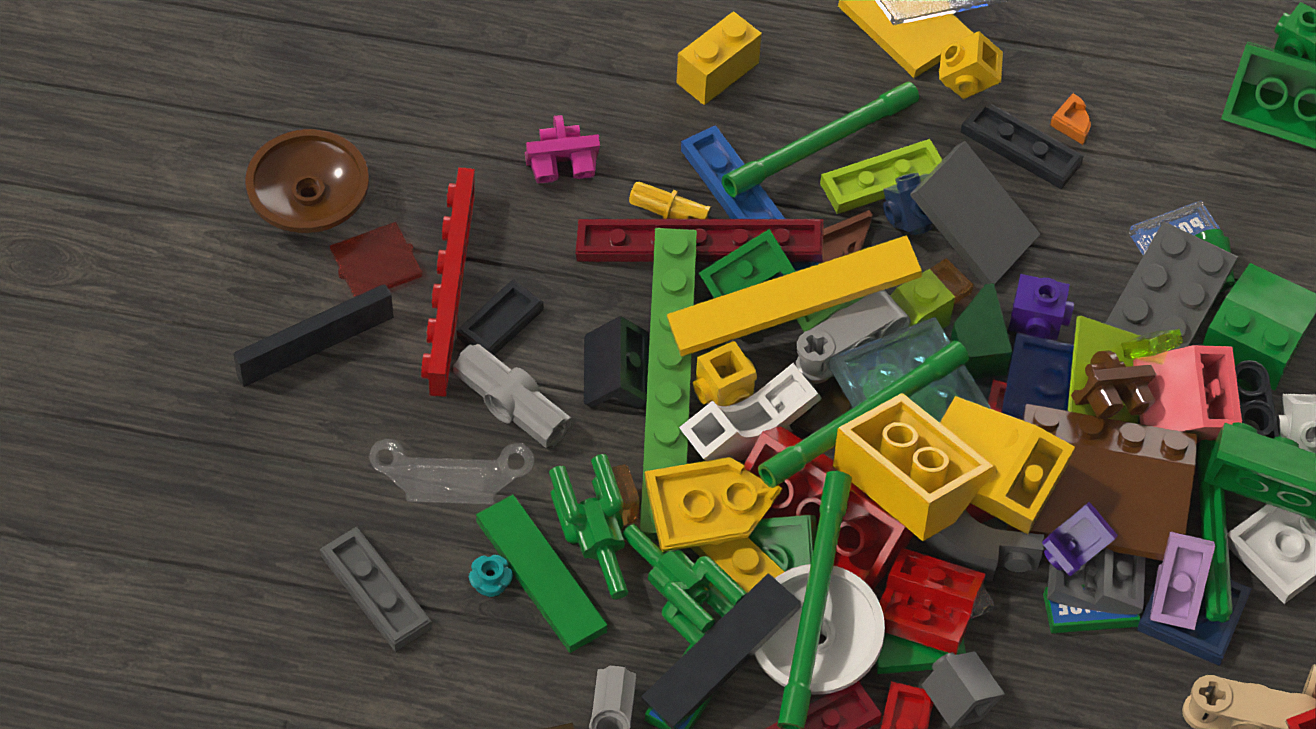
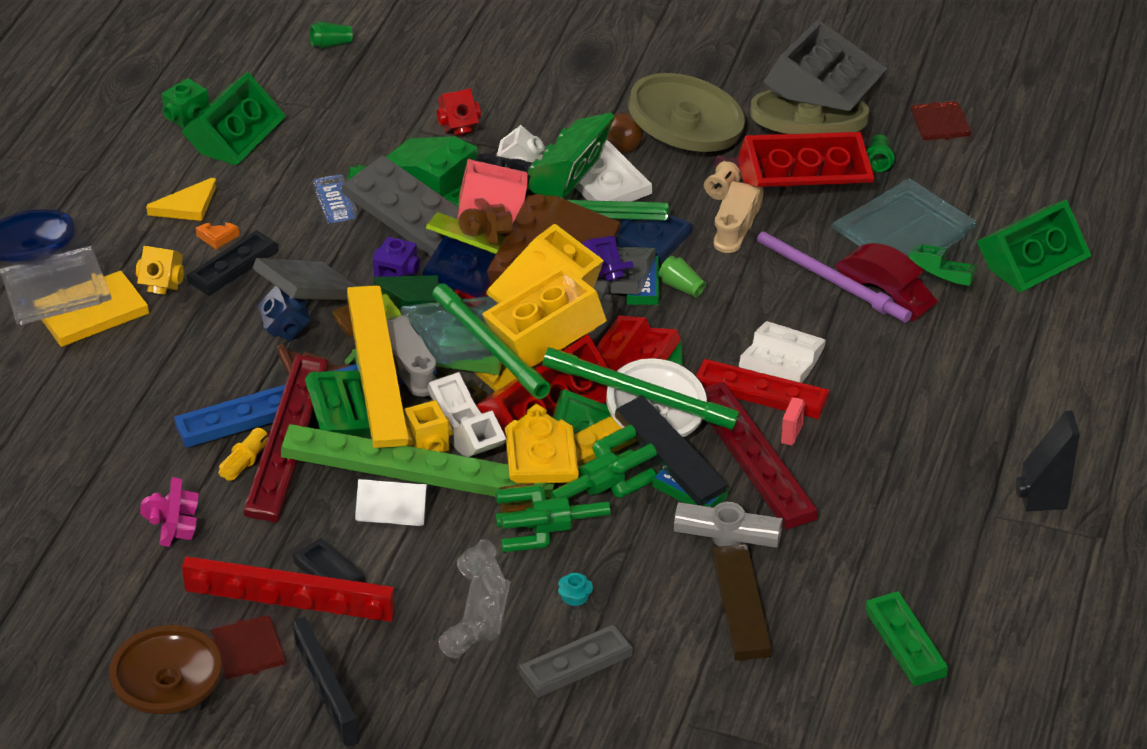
camera: 80 degrees left, 15 degrees down
light grey piece [453,344,571,448] -> none
green tile [476,494,607,653] -> none
yellow brick [676,11,762,105] -> none
green piece [722,81,919,197] -> none
lime plate [820,139,942,214] -> none
dark grey brick [922,651,1005,728] -> none
clear neon green tile [1121,328,1183,359] -> none
lavender slope [1150,532,1215,630] -> none
none -> yellow tile [146,178,217,221]
none -> bright green cone [658,256,706,298]

